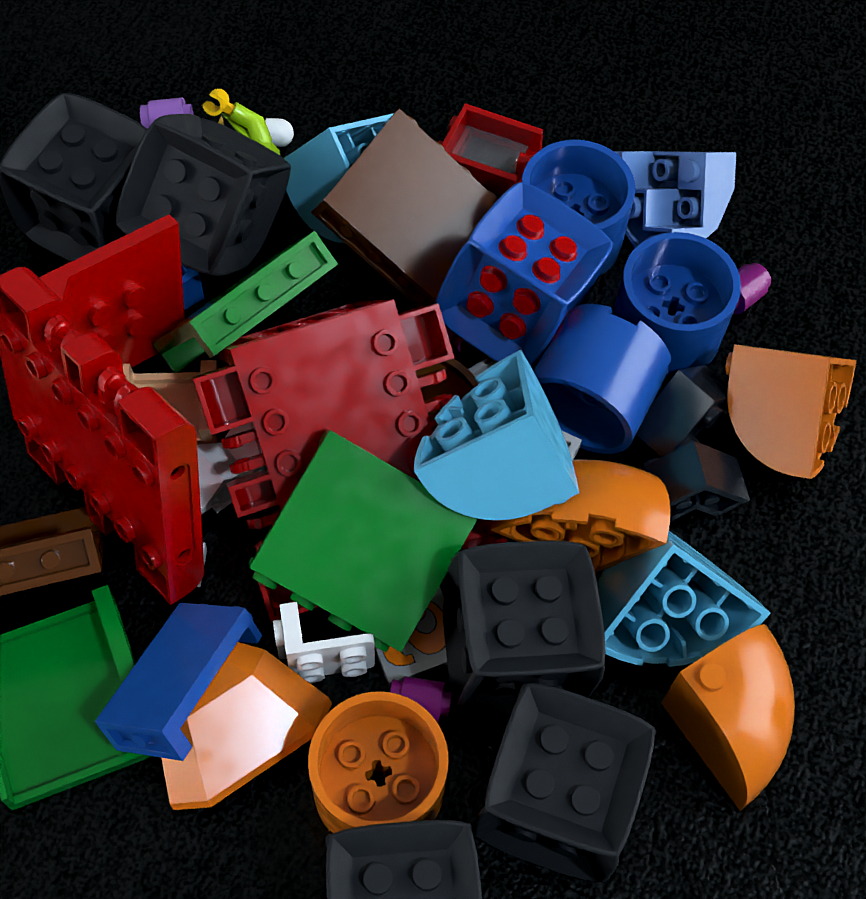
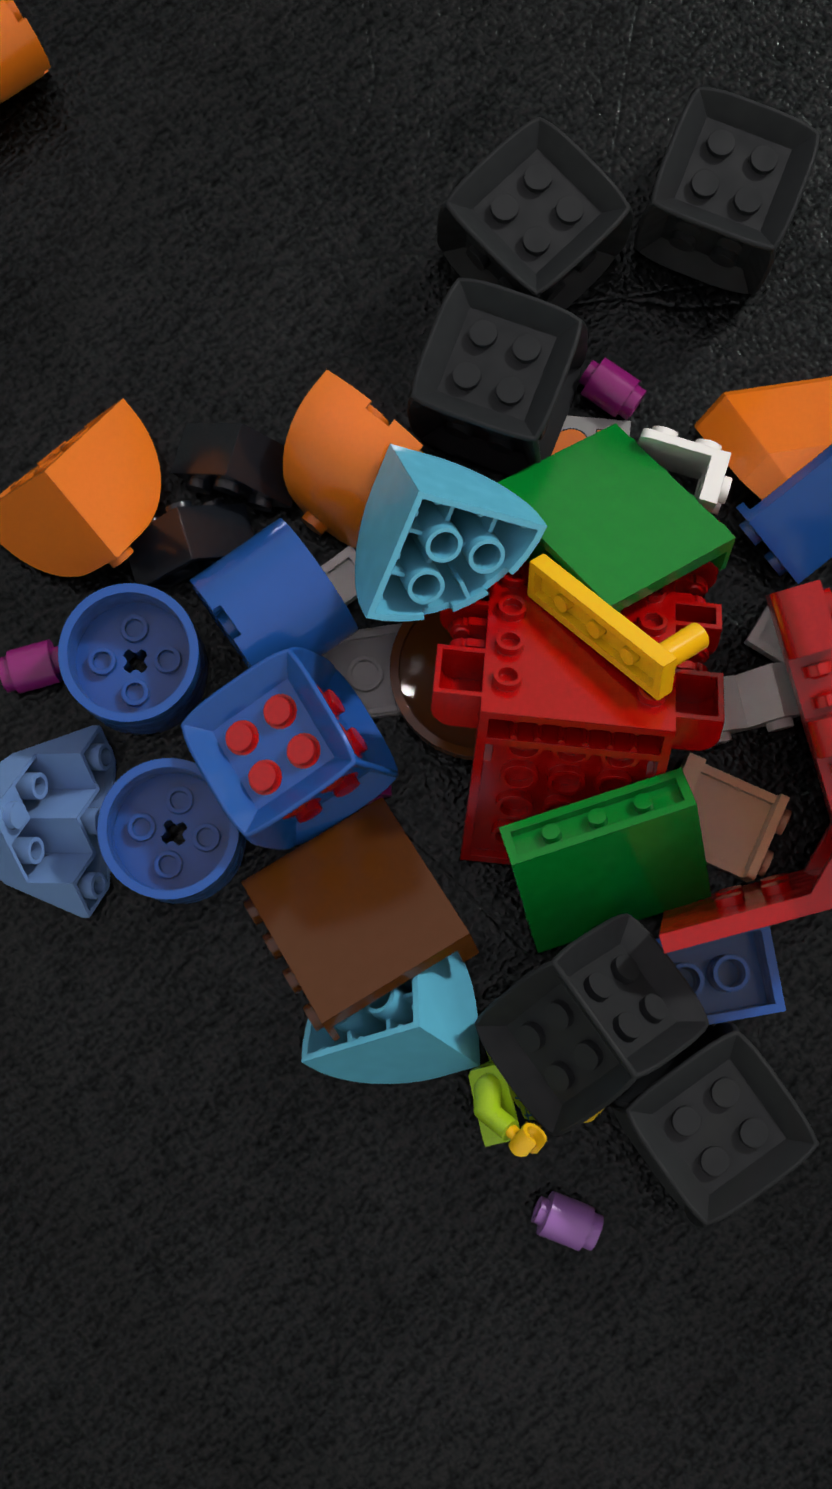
camera: 155 degrees left, 20 degrees up
white cylinder [265,118,294,147] -> none
orange brick [308,692,449,833] -> none
red window [439,103,543,196] -> none
medium azure brick [597,531,770,667] -> none
orange brick [661,624,795,810] -> none
none -> yellow piece [527,553,709,701]

